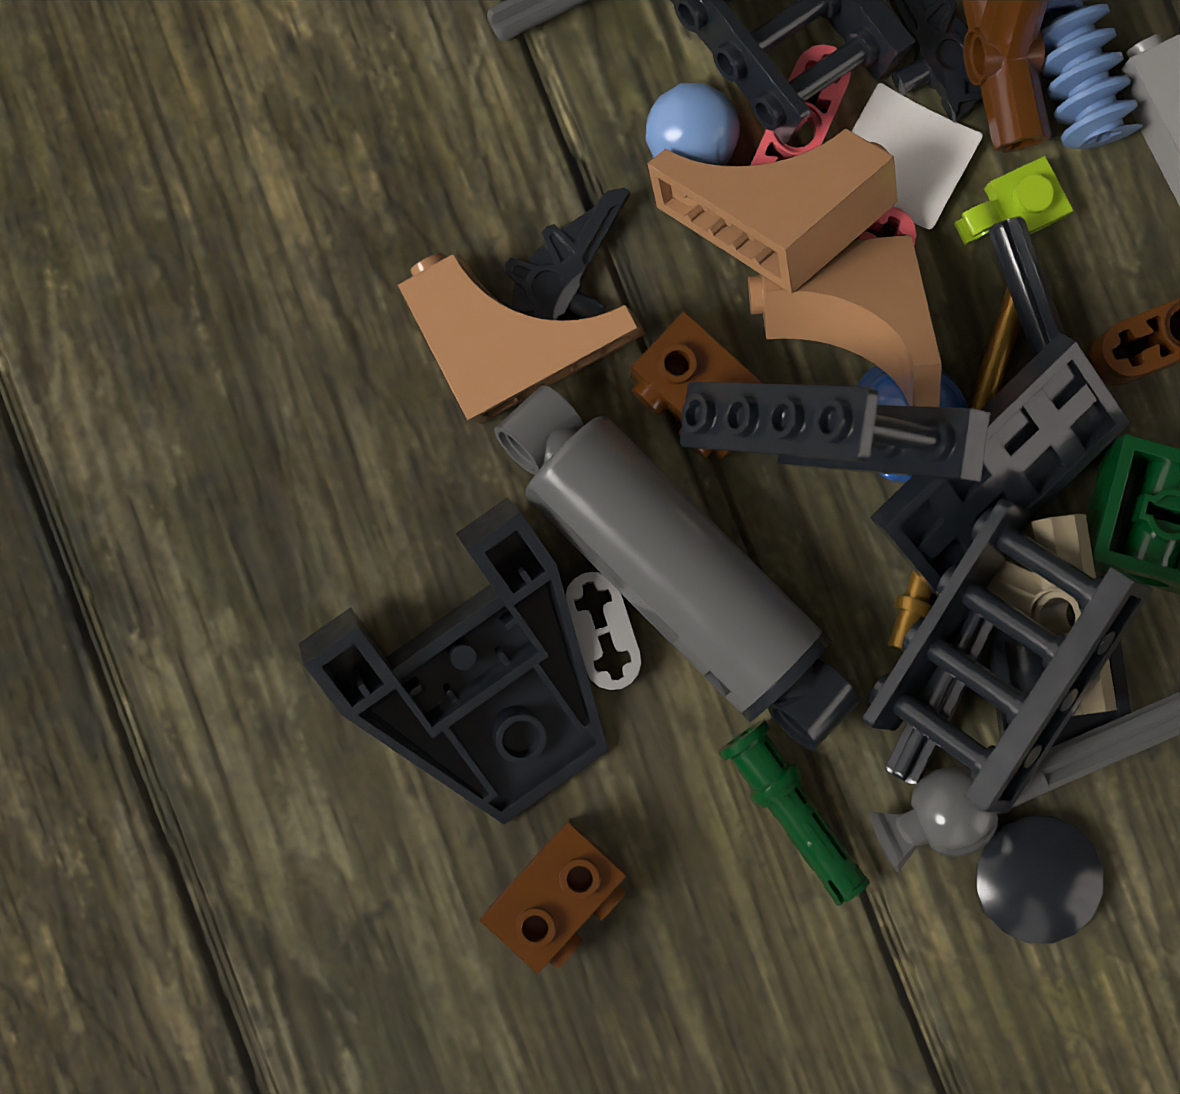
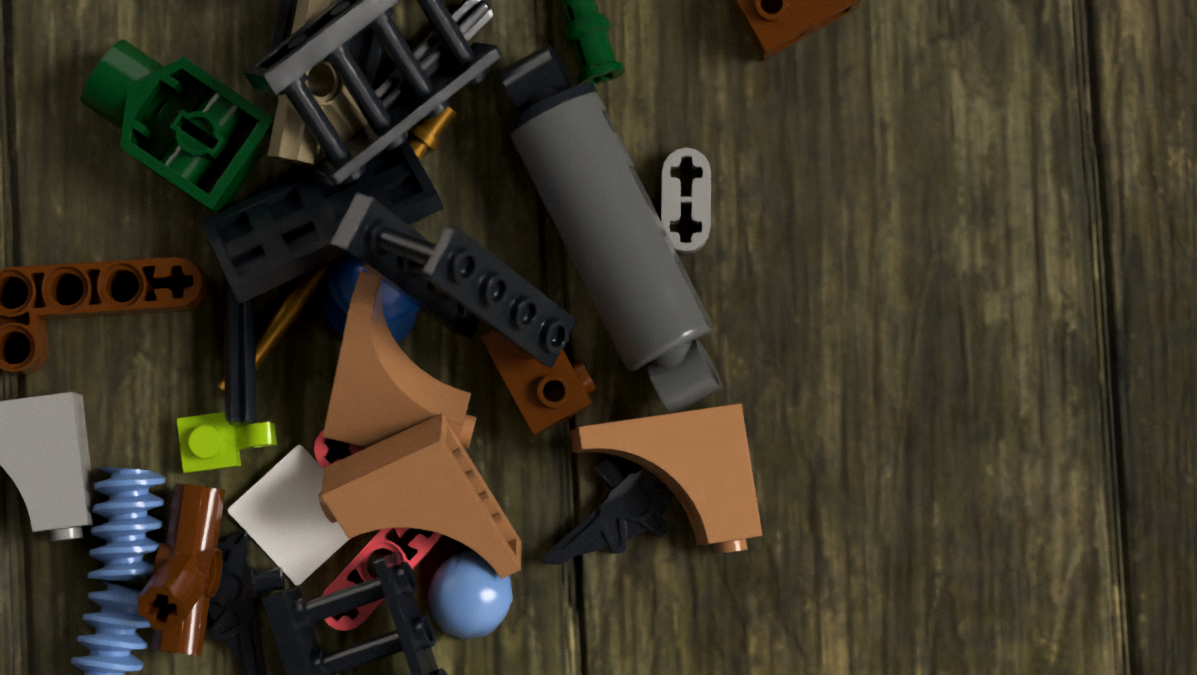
camera: 160 degrees left, 0 degrees up
black wedge [298,497,608,825] -> none

